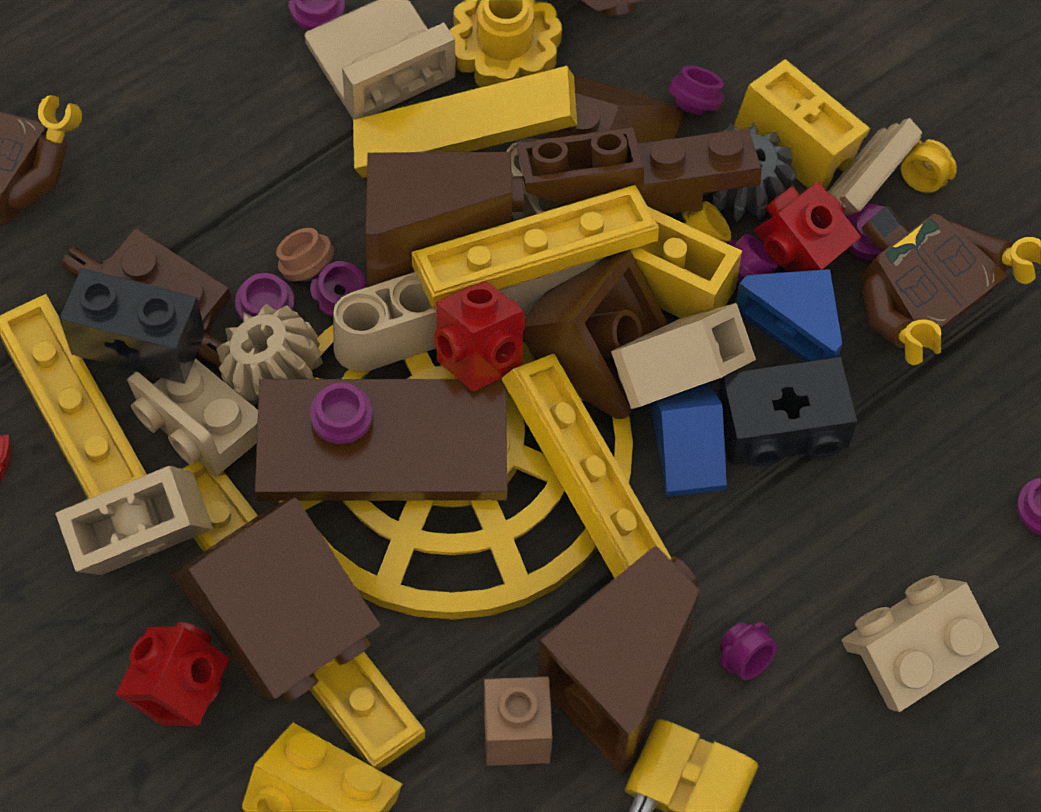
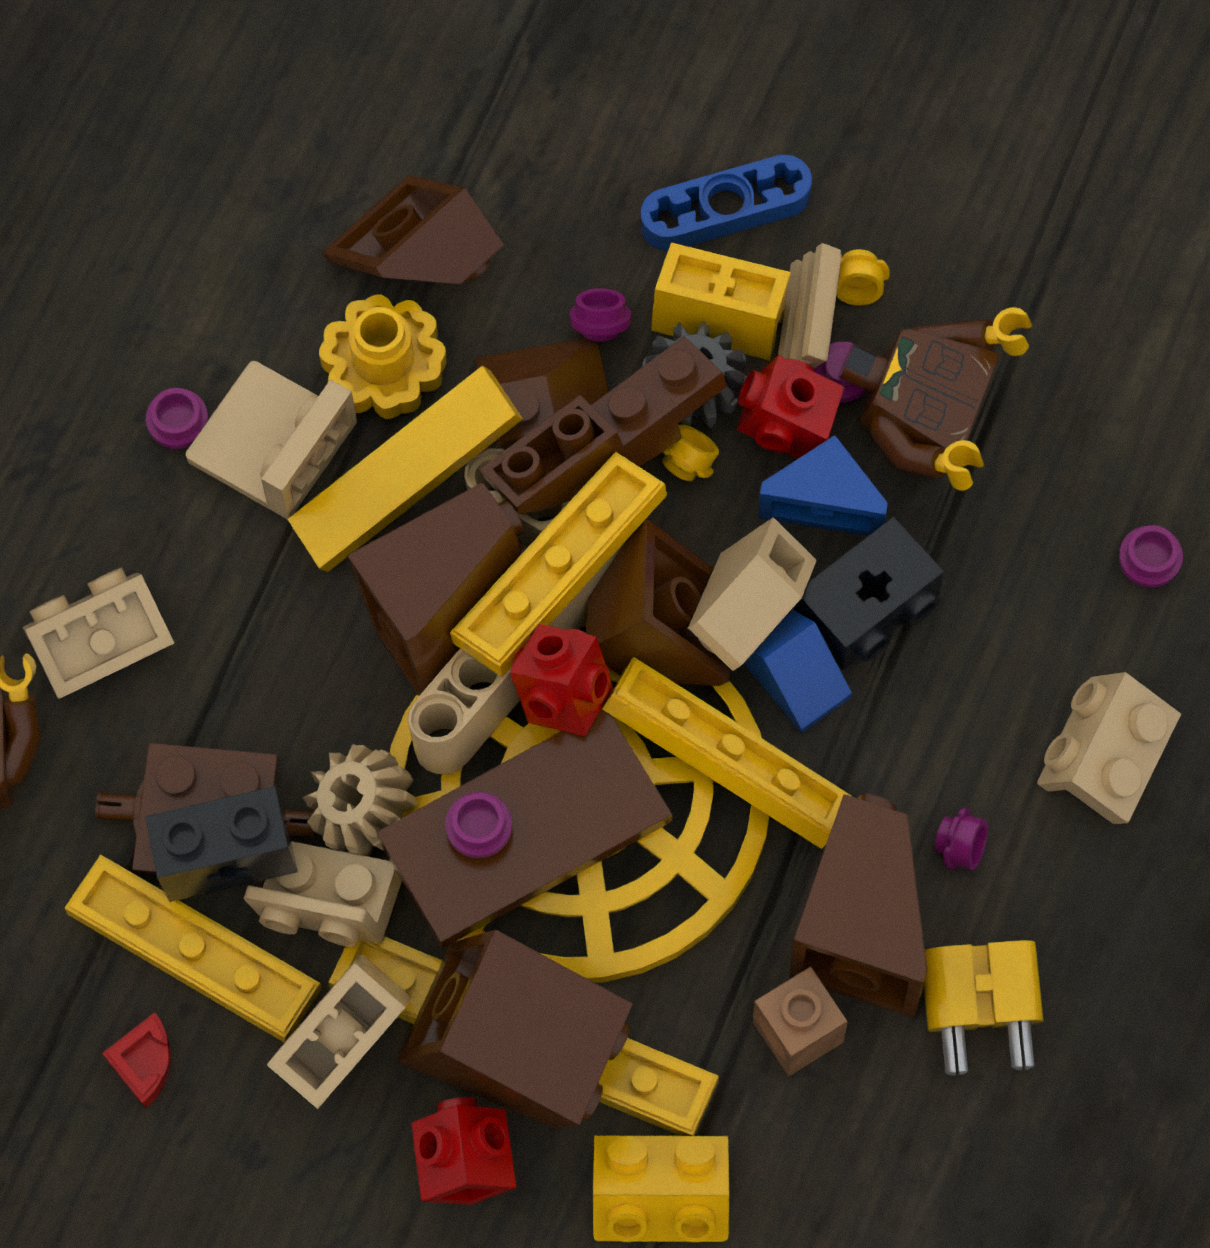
camera: 25 degrees left, 5 degrees up
magenta plate [235,273,295,322] -> none
nougat plate [276,228,334,282] -> none
magenta plate [310,261,368,317] -> none
yellow slope [612,206,742,318] -> none
magenta plate [727,234,779,284] -> none
none -> tan bracket [22,567,174,699]
none -> blue beam [641,155,812,251]

